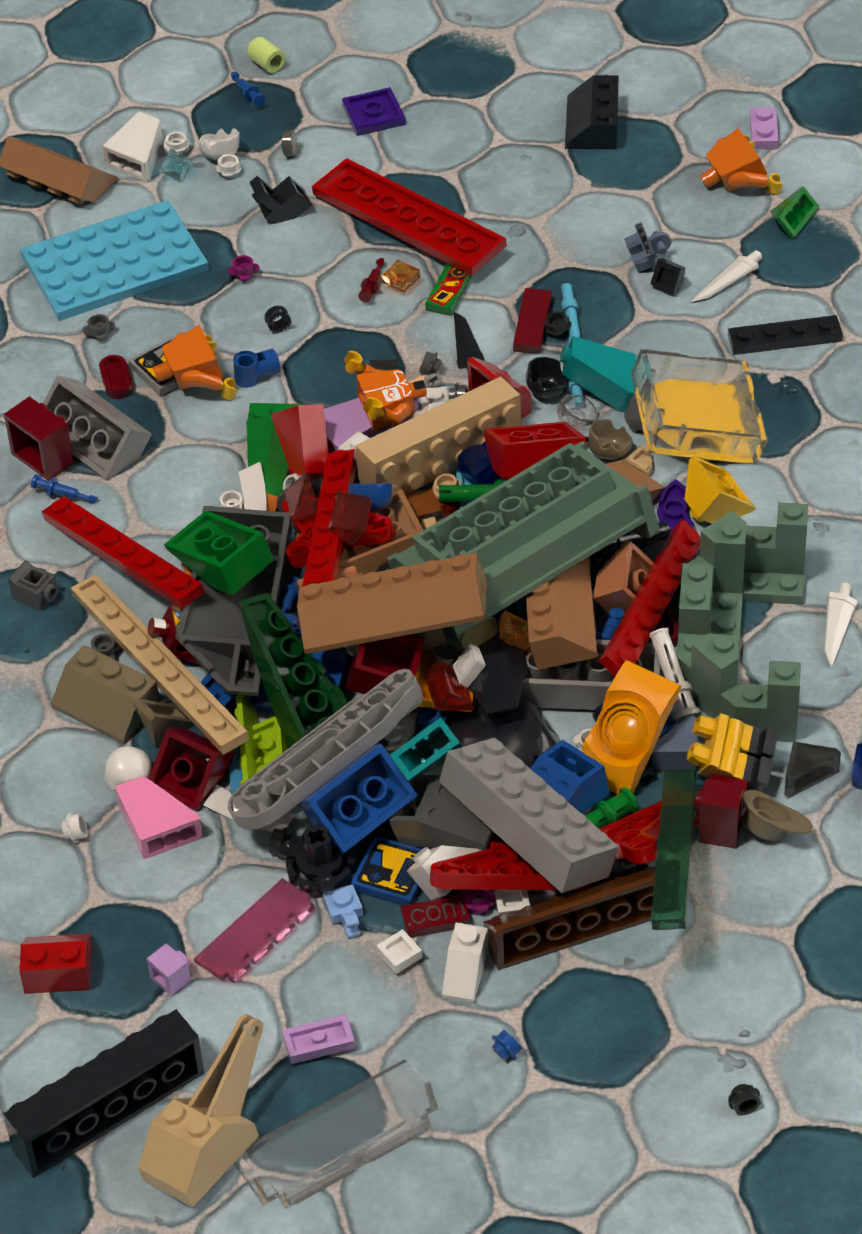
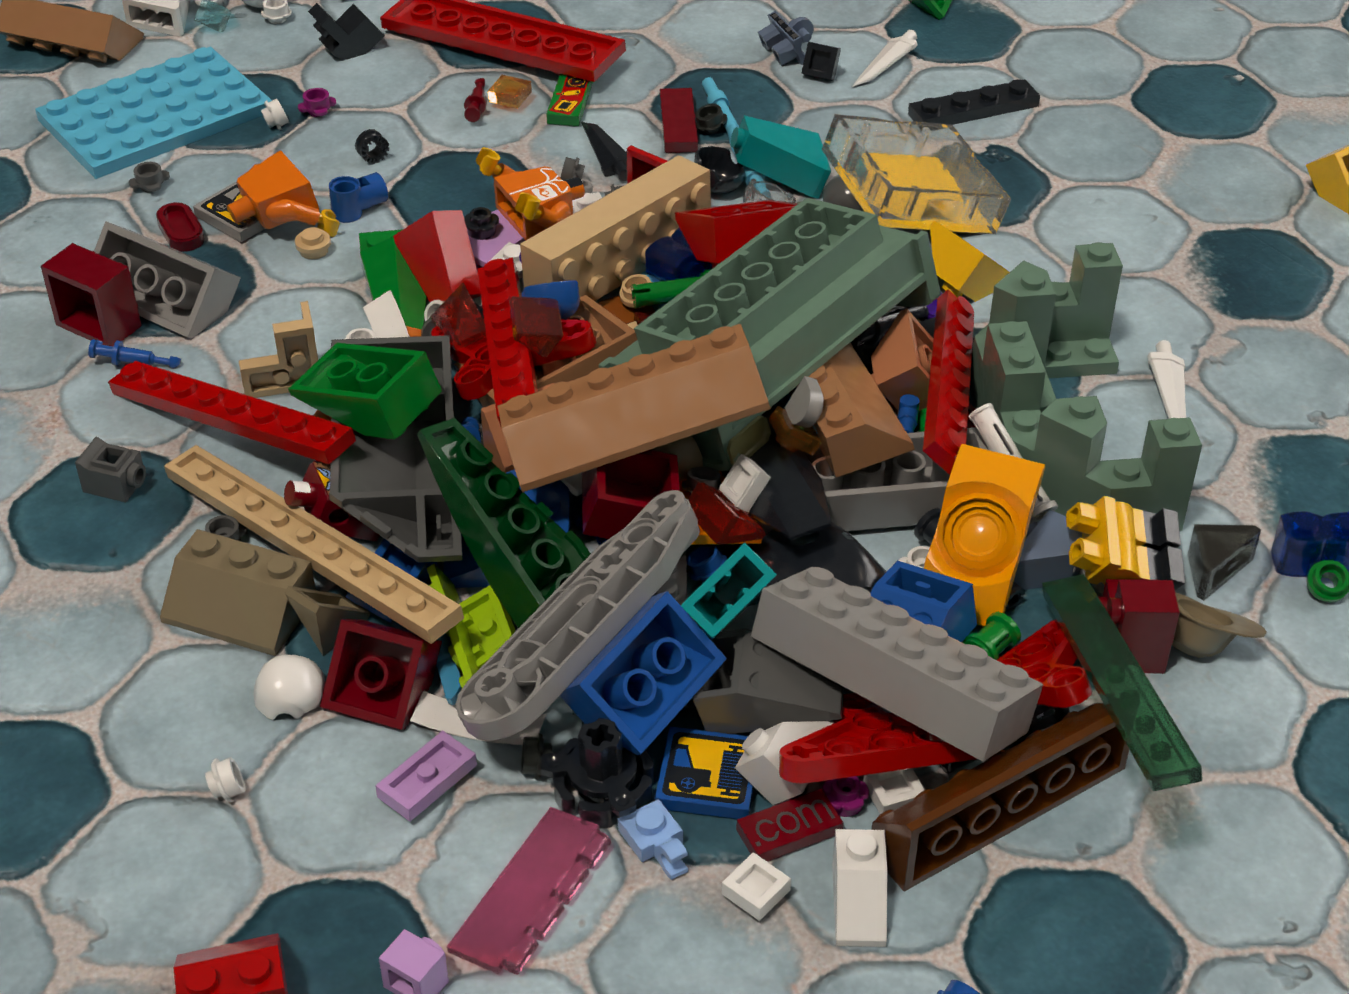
camera: 15 degrees left, 5 degrees down
bright pink slope [115,776,203,859] -> none
none -> tan panel [239,301,318,398]
none -> white plate [261,98,289,130]
none -> tan plate [295,227,331,259]
none -> lavender plate [375,730,477,822]
none -> black plate [464,207,499,240]
none -> light grey tile [785,376,824,428]

